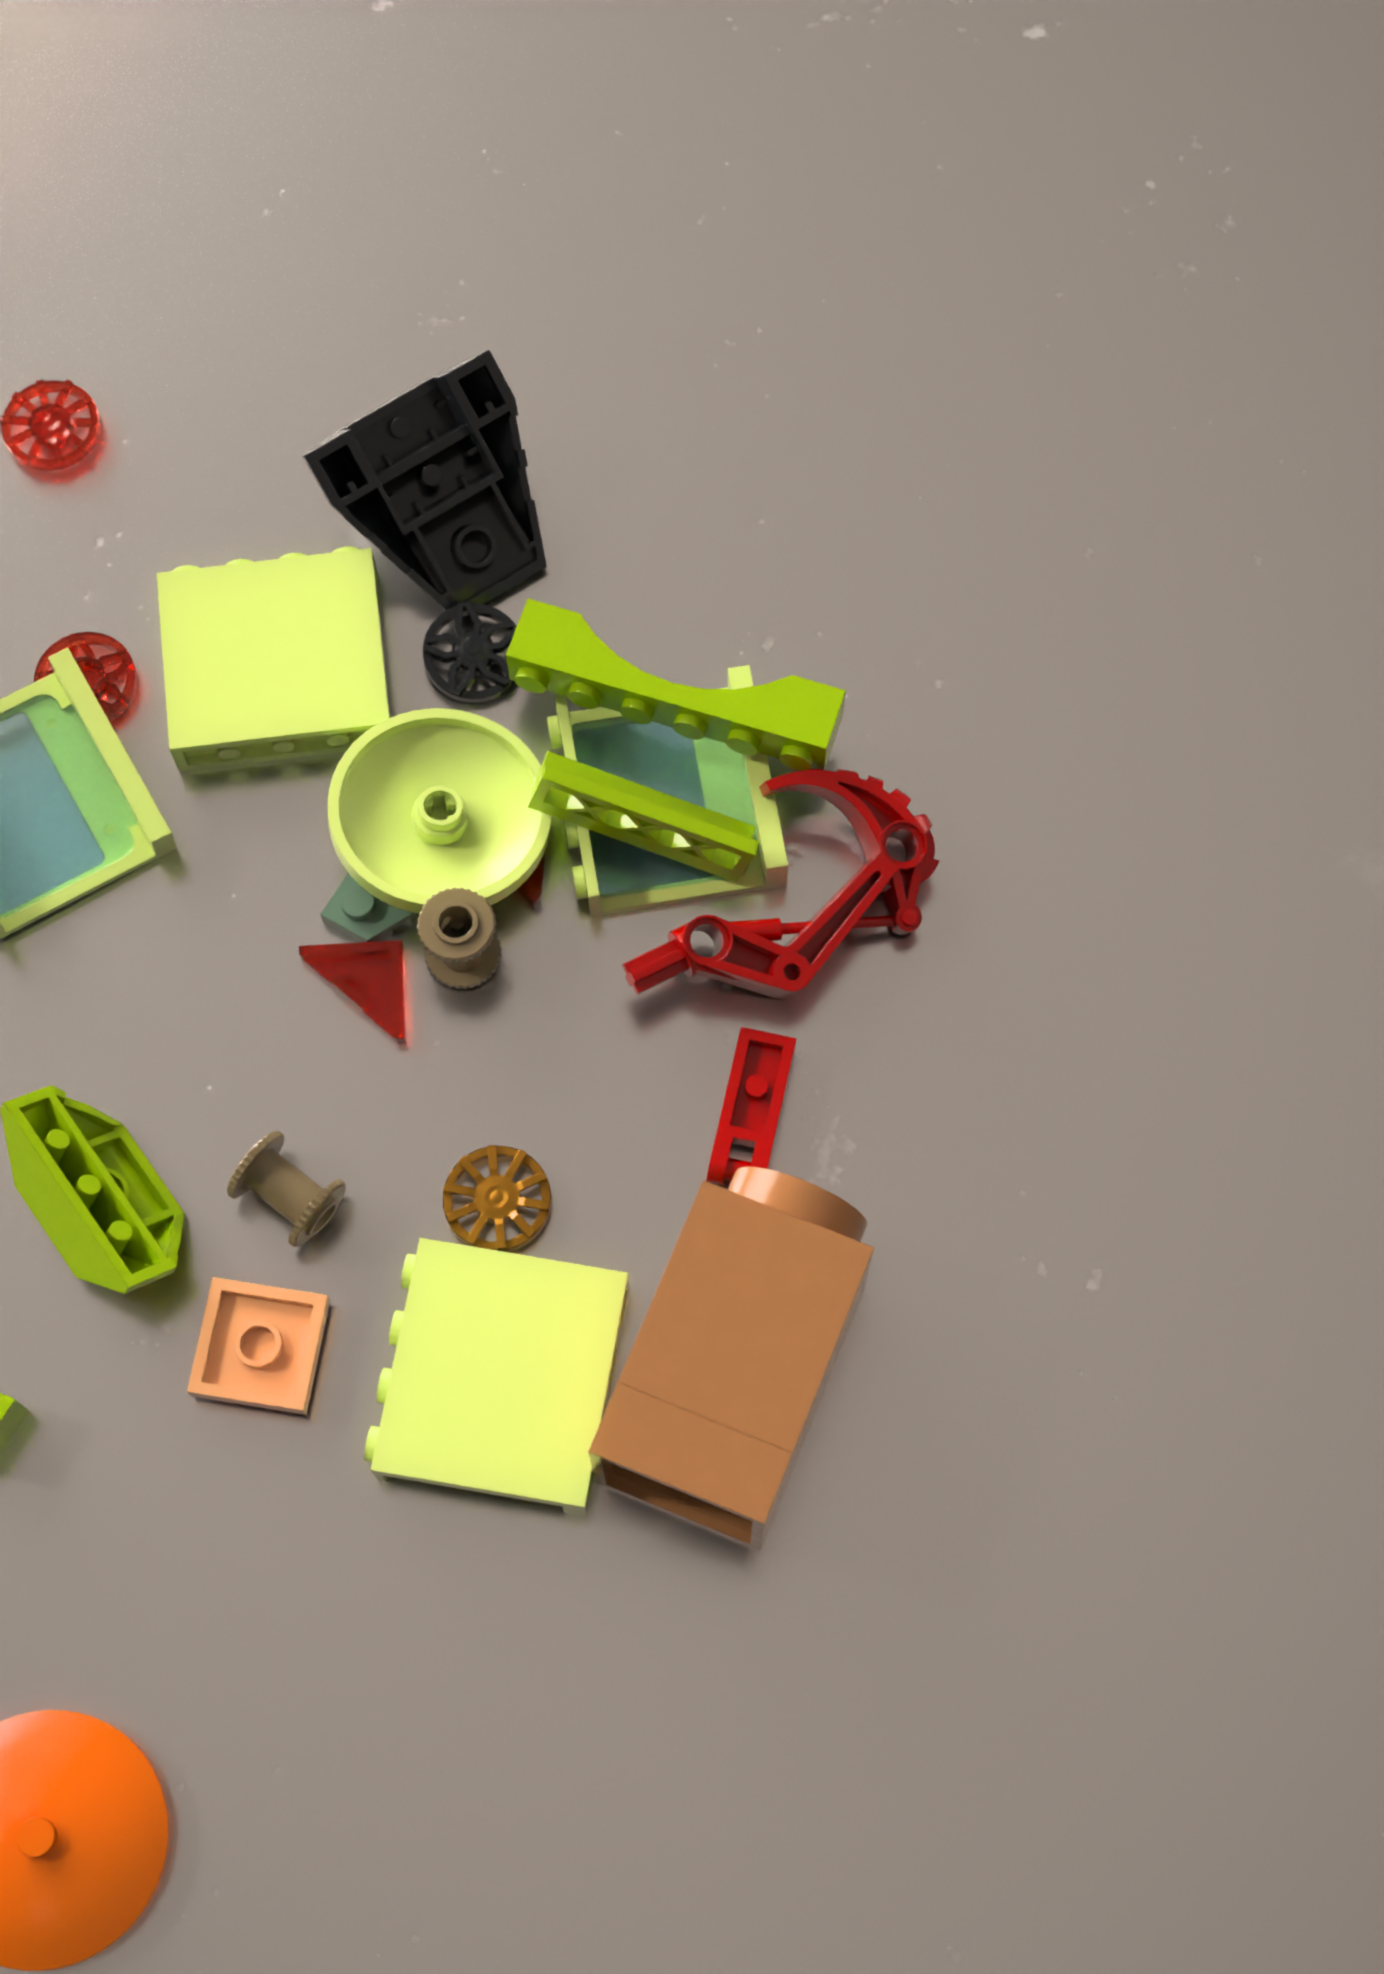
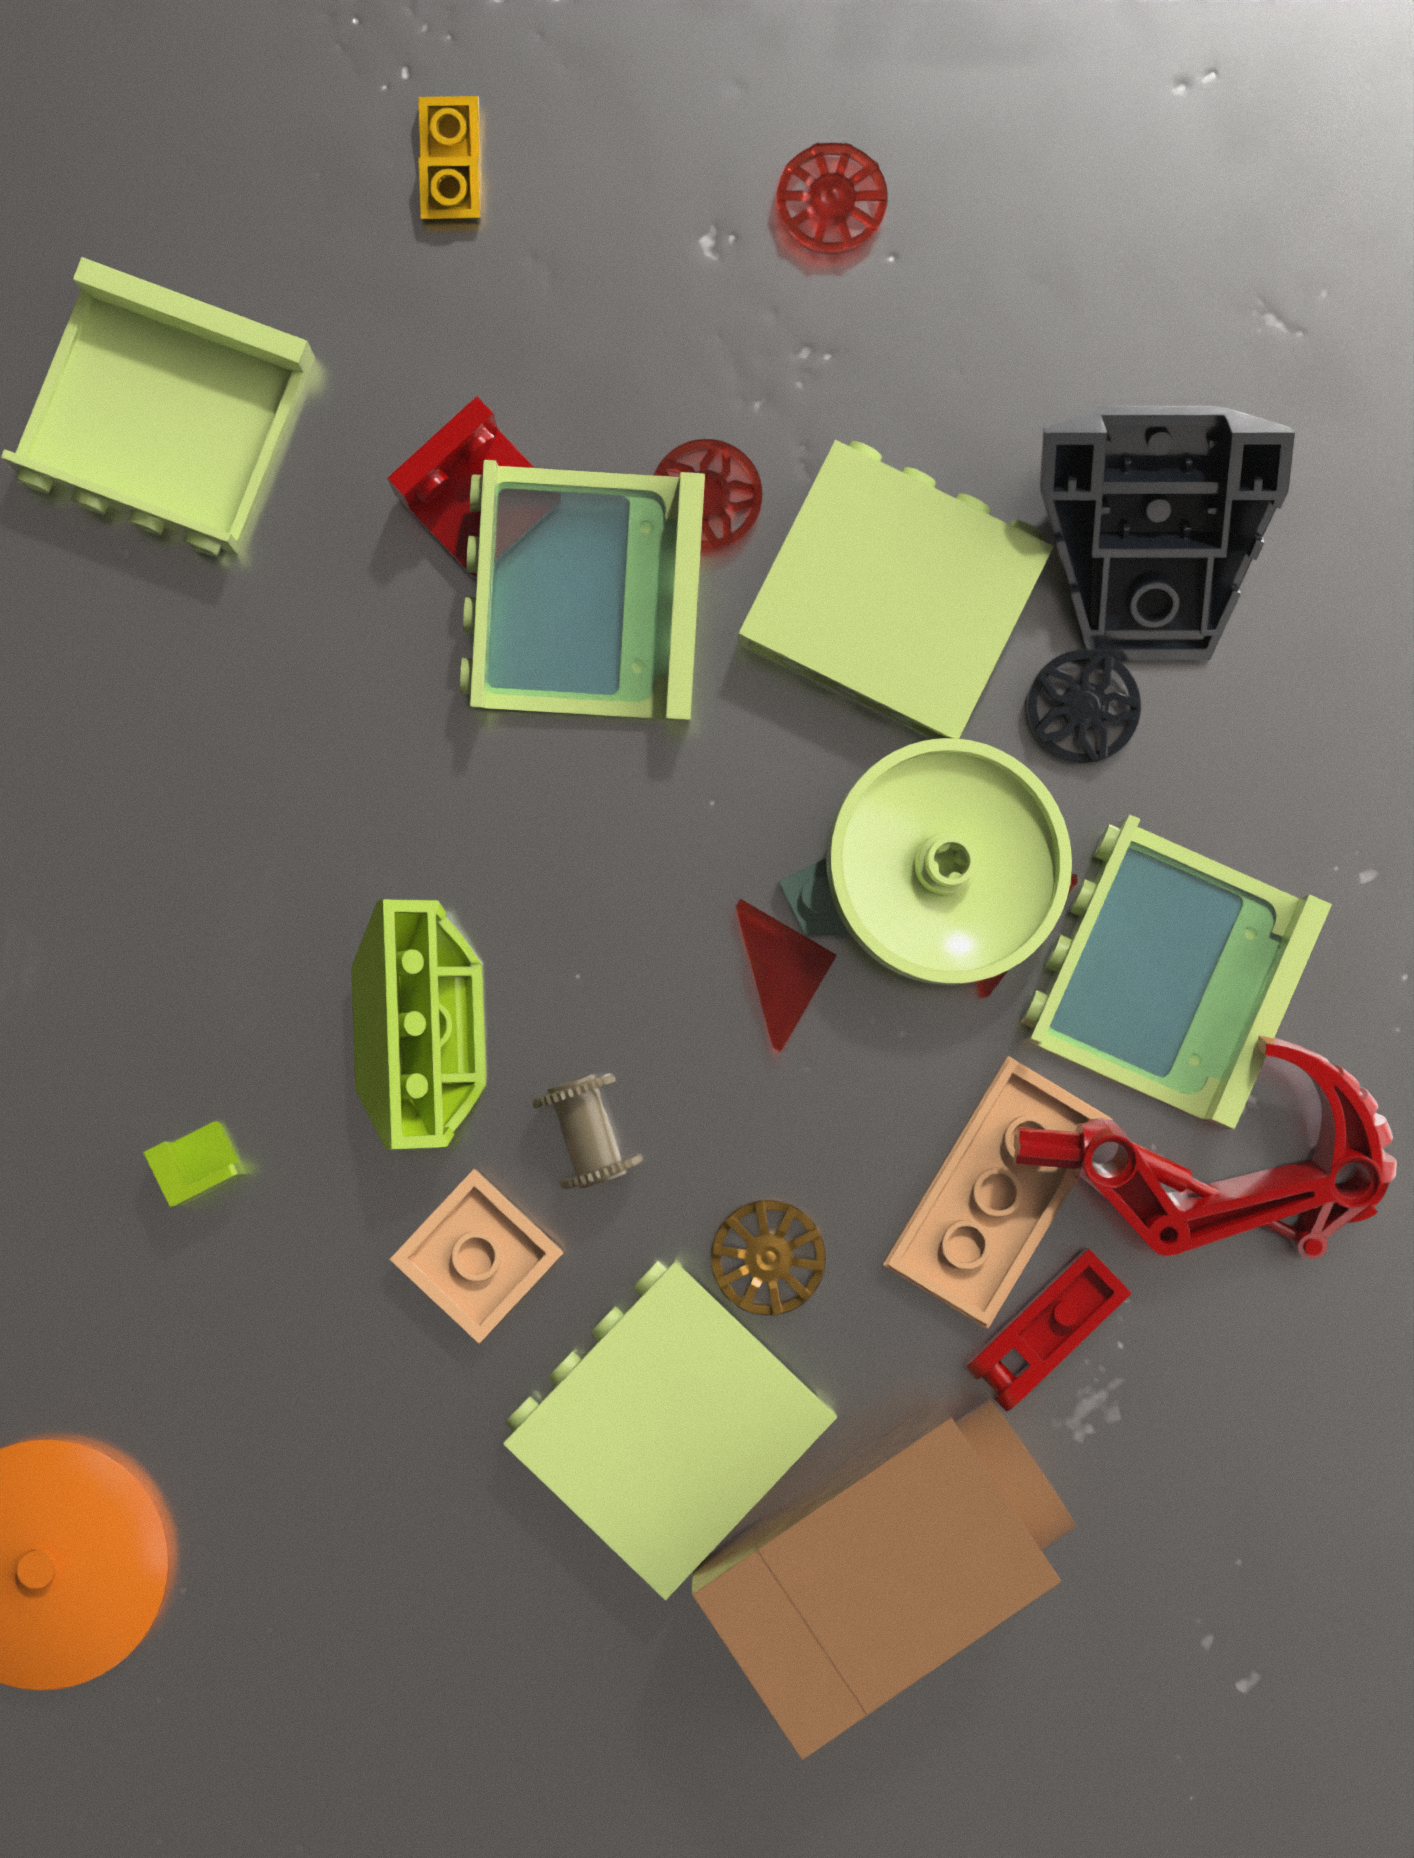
camera: 30 degrees right, 15 degrees up
dark tan hose [416,887,502,990] -> none
lime arch [506,598,846,771] -> none
lime fence [528,751,759,883] -> none
none -> light nougat tile [881,1056,1113,1329]

